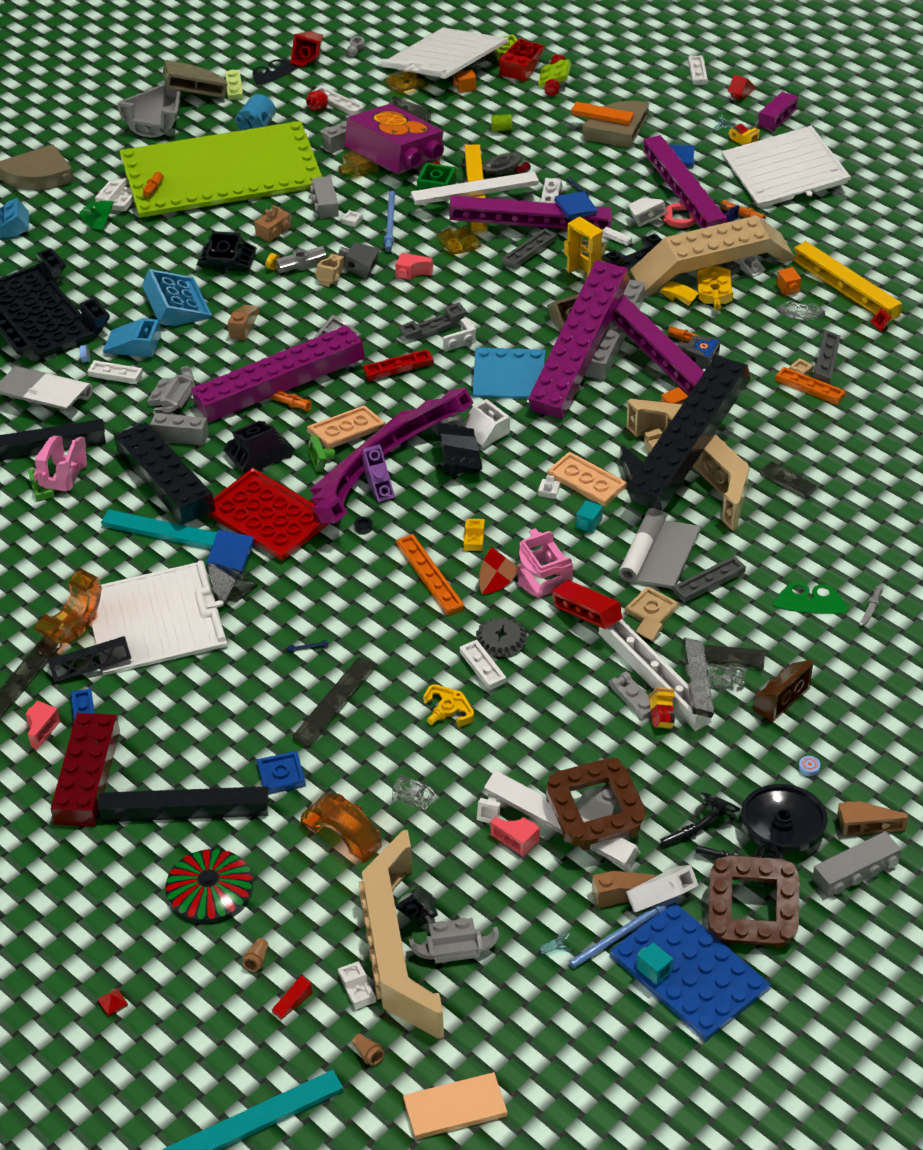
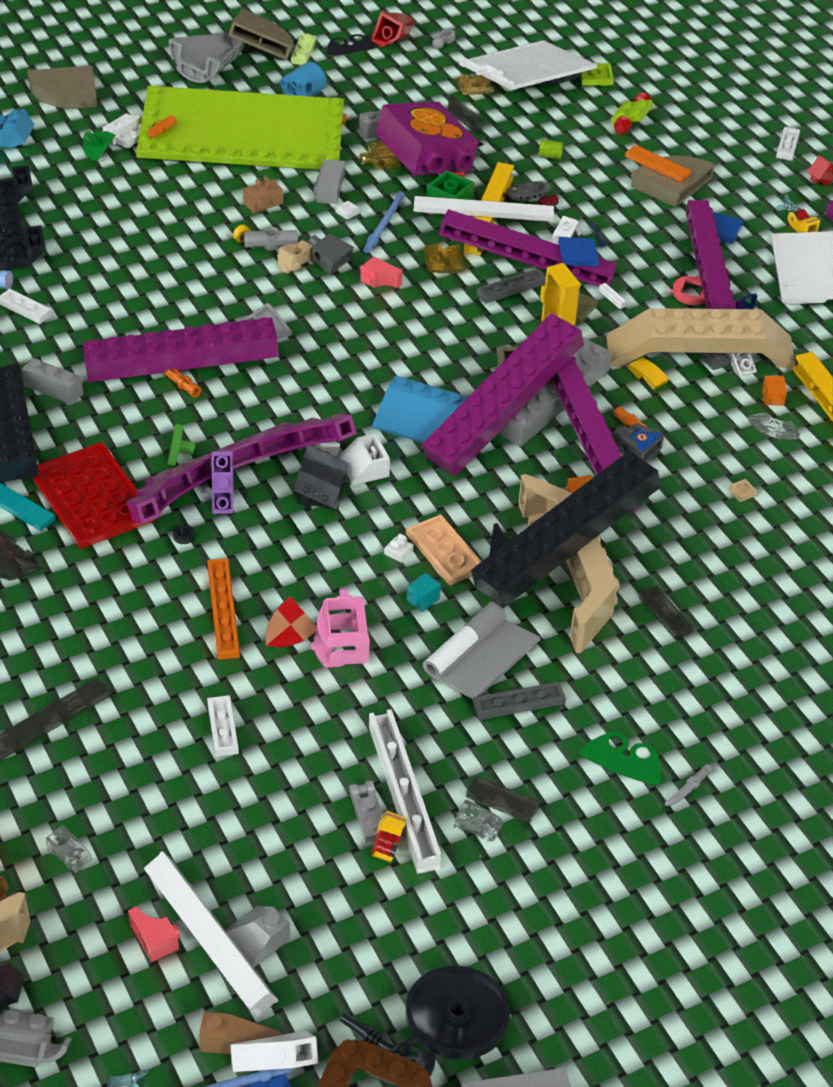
camera: 15 degrees right, 0 degrees up
dark azure slope [103,318,161,357] -> none
dark azure slope [142,269,212,326] -> none
light grey plate [147,366,195,414] -> none
black slope [196,231,257,272] -> none
blue tile [206,529,255,573] -> none
black slope [223,420,295,473] -> none
medium nougat slope [228,305,261,340] -> none
dark blue hinge [287,640,329,653] -> none
red head [306,90,329,111] -> none
light nougat tile [307,405,386,450] -> none
white tile [313,86,365,116] -> none
red plate [363,349,434,381] -> none
dark grey slope [399,302,467,339] -> none
yellow piece [423,685,474,728] -> none
white bracket [443,318,476,352] -> none
orange brick [453,70,476,93] -> none
yellow slope [464,519,485,551] -> none
dark grey gear [476,617,527,657] -> none
white tile [476,797,501,823] -> none
red slope [499,39,545,82] -> none
reddish brown plate [546,758,646,850] -> none
red brick [551,580,623,629] -> none
black slope [602,233,663,272] -> none
tan tile [625,586,679,624] -> none
white slope [628,198,668,227] -> none
tan tile [636,616,664,642] -> none
black dish [660,792,741,847] -> none
clear smoke tile [682,637,714,718] -> none
yellow plate [697,265,733,310] -> none
orange pin [720,199,766,221] -> none
reddish brown slope [753,660,813,723] -> none
orange tile [775,367,846,405] -> none
light blue tile [799,756,820,777] -> none
dark grey plate [812,330,841,384] -> none
medium nougat slope [837,801,908,837] -> none

